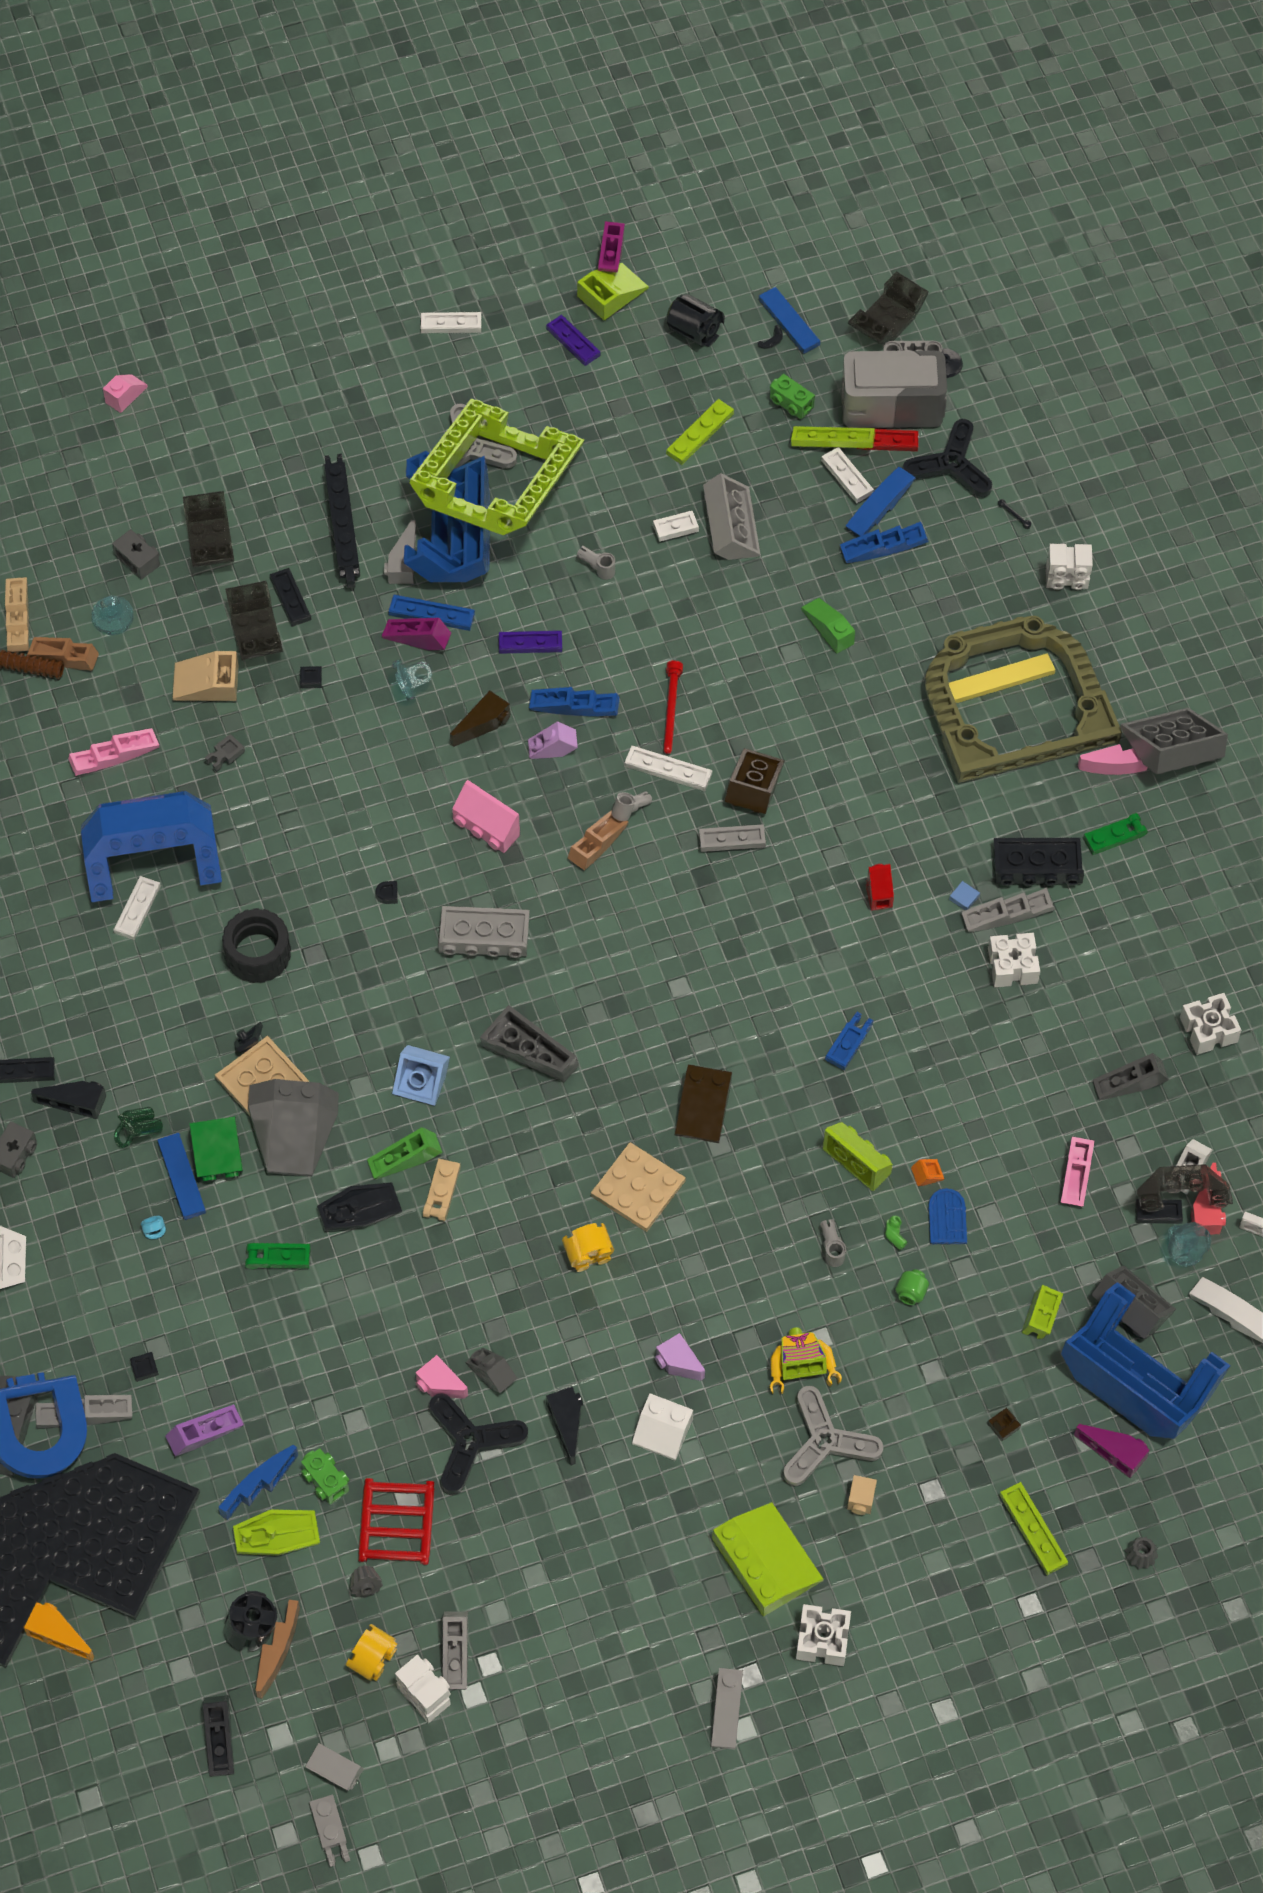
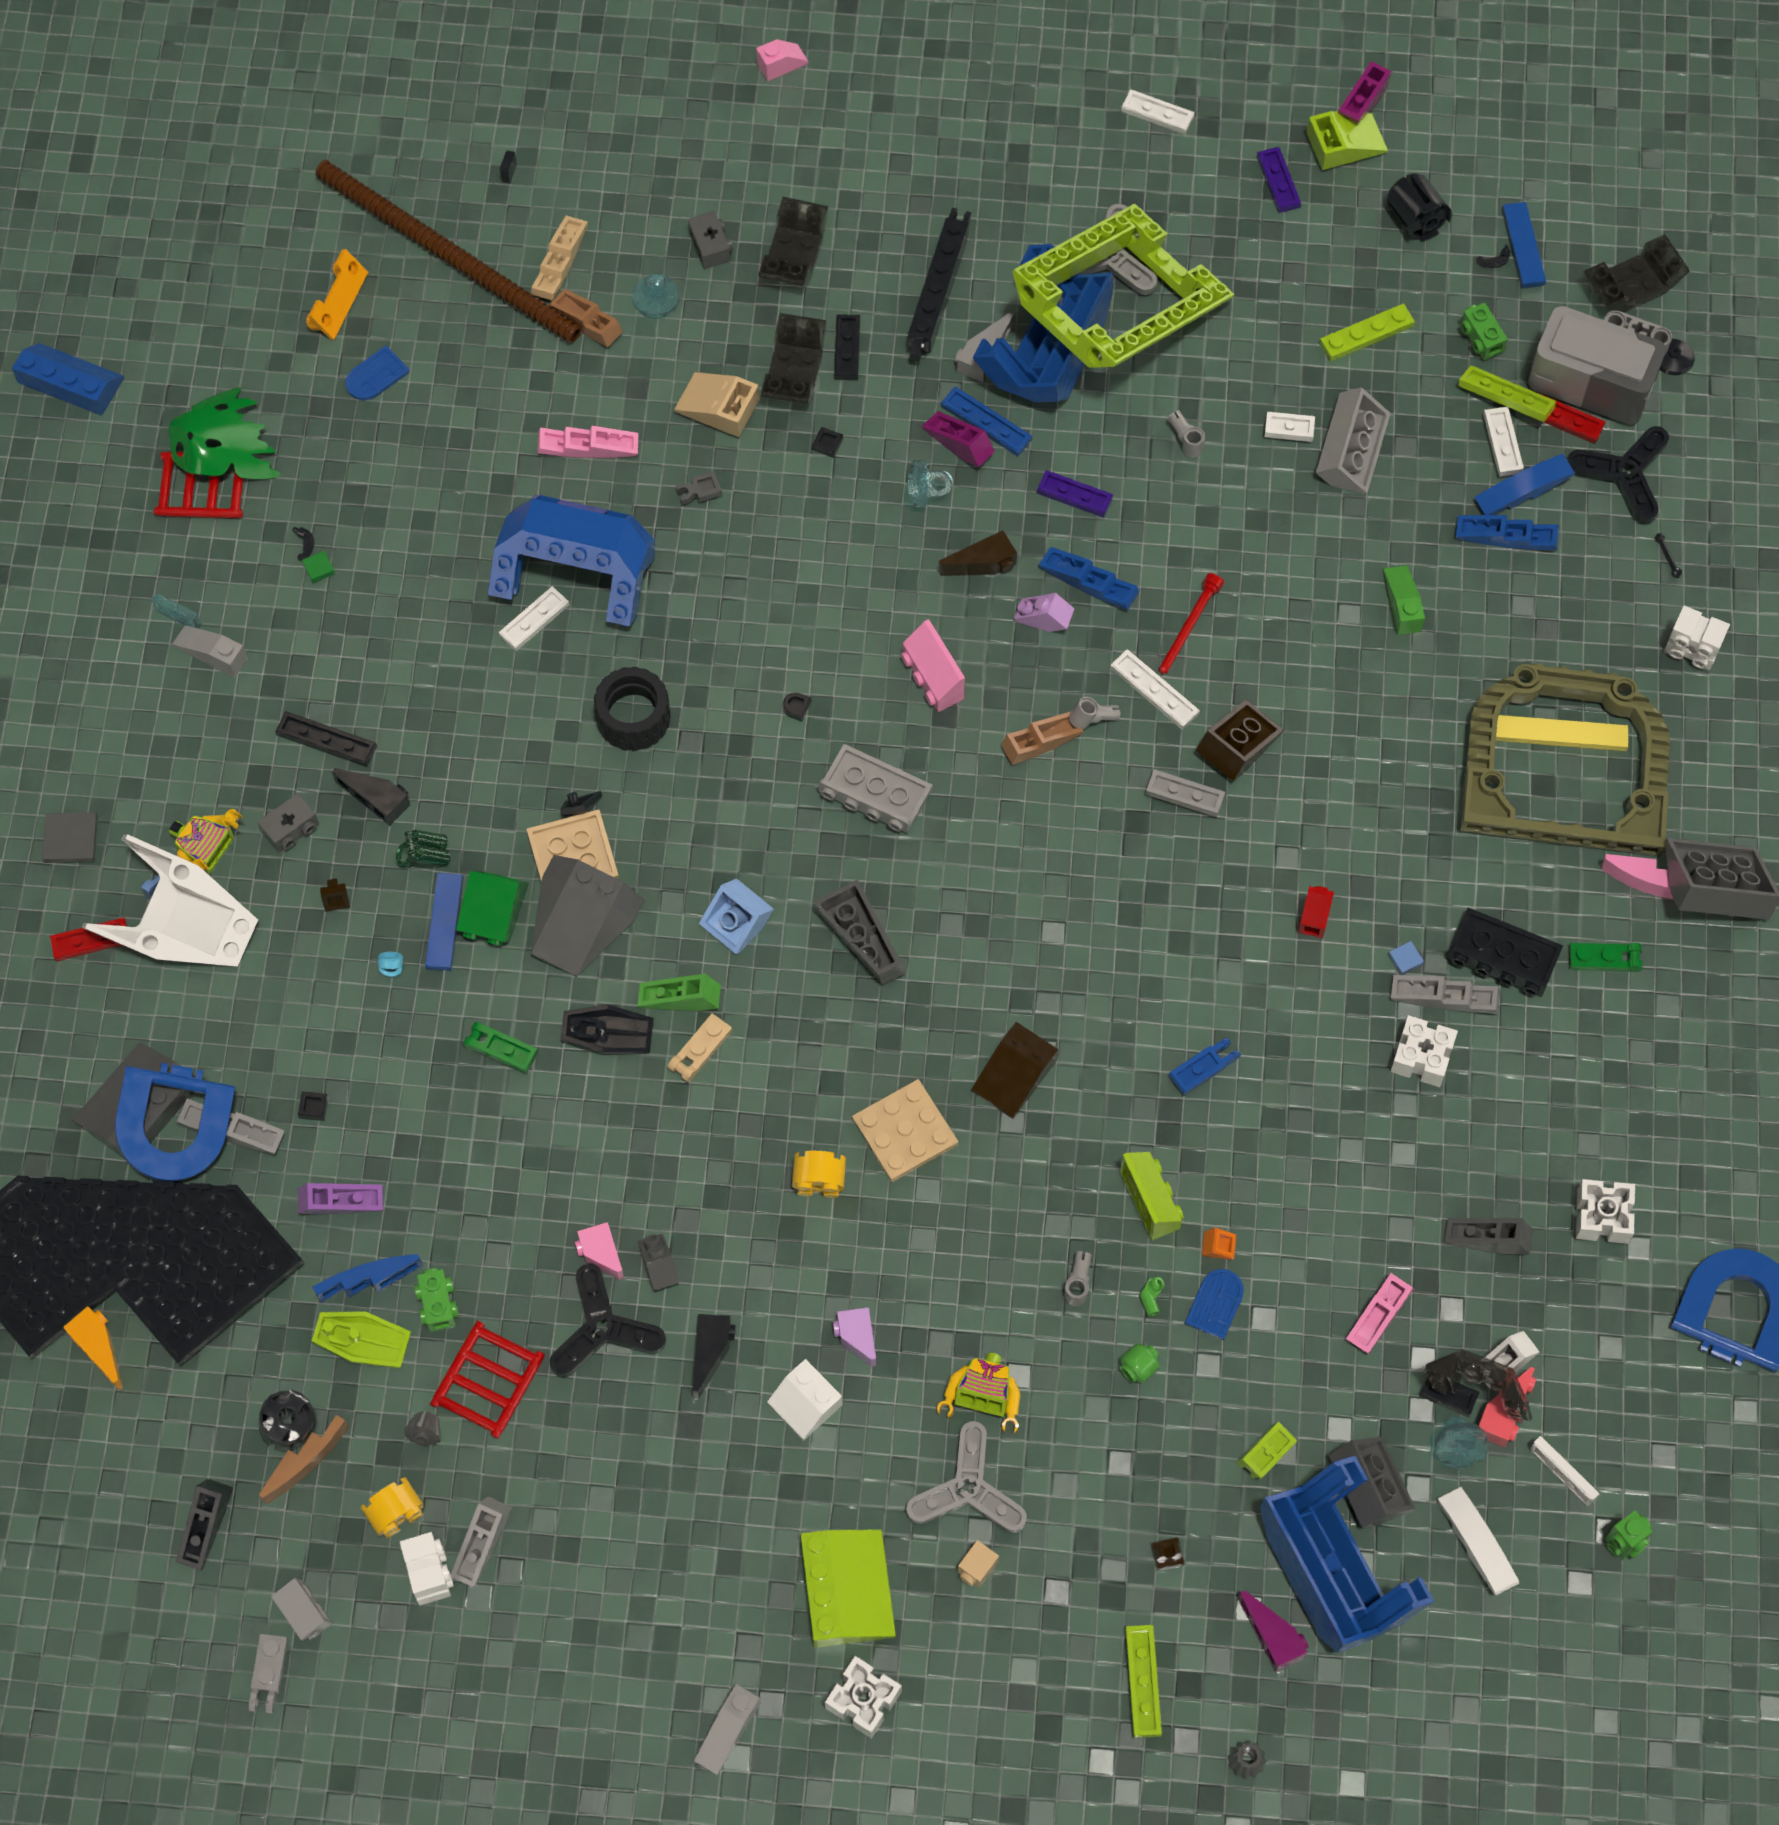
camera: 25 degrees right, 5 degrees up
none -> dark brown tile [320,878,350,912]

